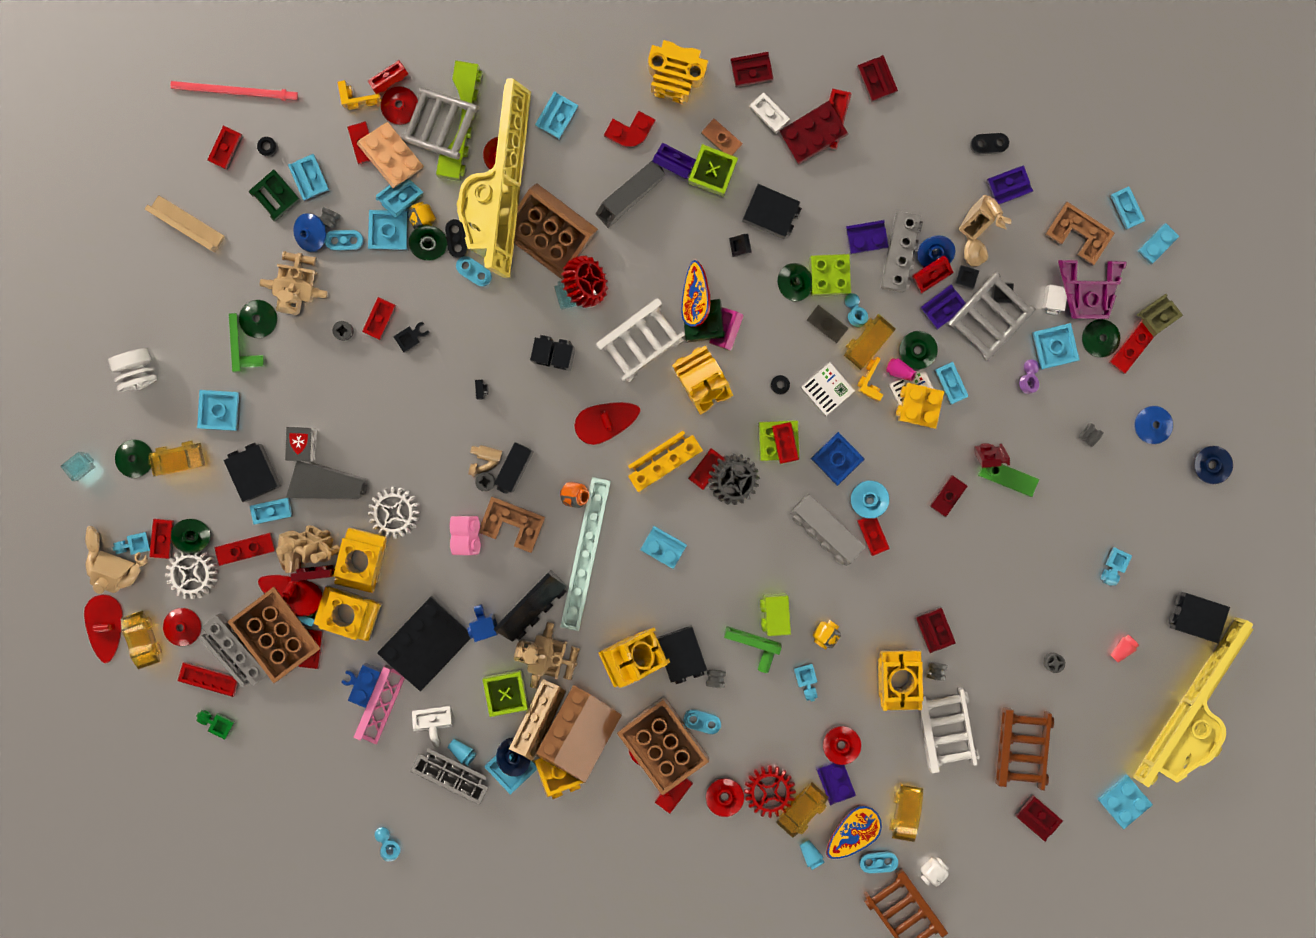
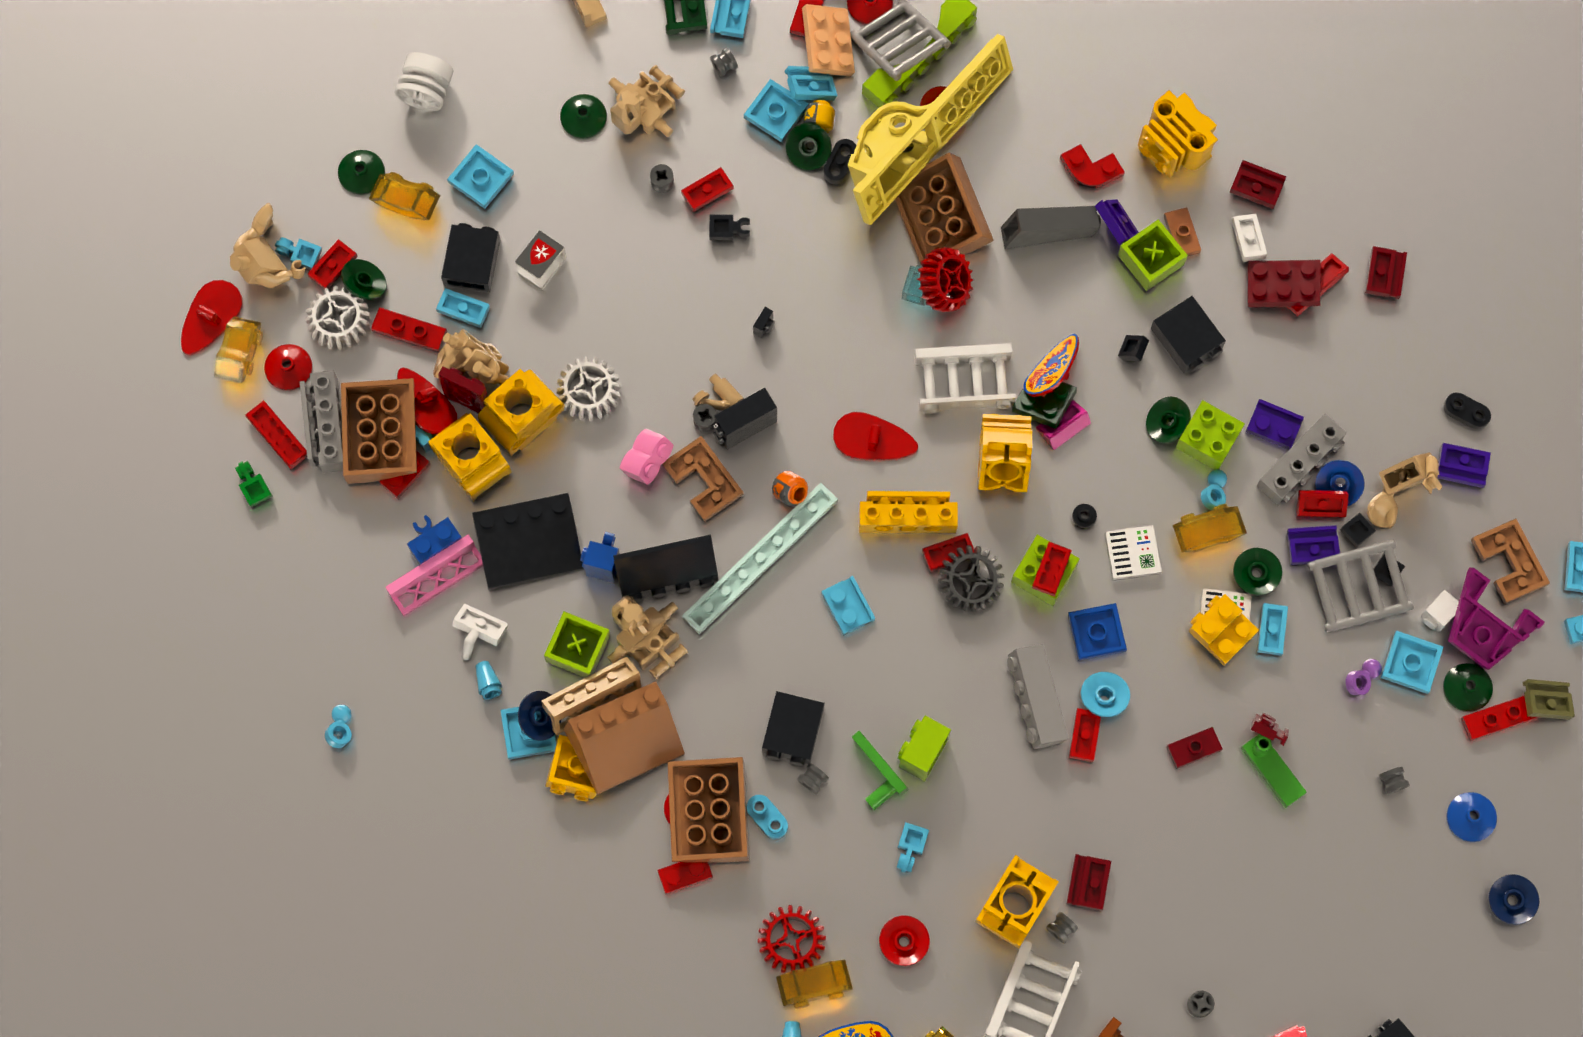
camera: 35 degrees right, 15 degrees down
clear light blue brick [61,452,95,481] -> none
bright green piece [229,313,264,372] -> none
dark grey slope [286,461,368,499] -> none
blue dish [293,213,326,252] -> none
medium azure plate [325,230,364,251] -> none
light grey brick [410,748,488,805] -> none
medium azure plate [456,256,492,287] -> none
black piece [530,335,575,371] -> none
medium azure plate [535,91,579,140] -> none
yellow piece [598,627,670,688] -> none
red dish [706,778,744,817] -> none
clear smoke plate [806,305,848,344] -> none
yellow head [813,620,841,650] -> none
dark purple plate [816,762,856,806] -> none
yellow bracket [857,357,884,402] -> none
dark pink cone [886,358,916,381] -> none
medium azure plate [1101,547,1132,586] -> none

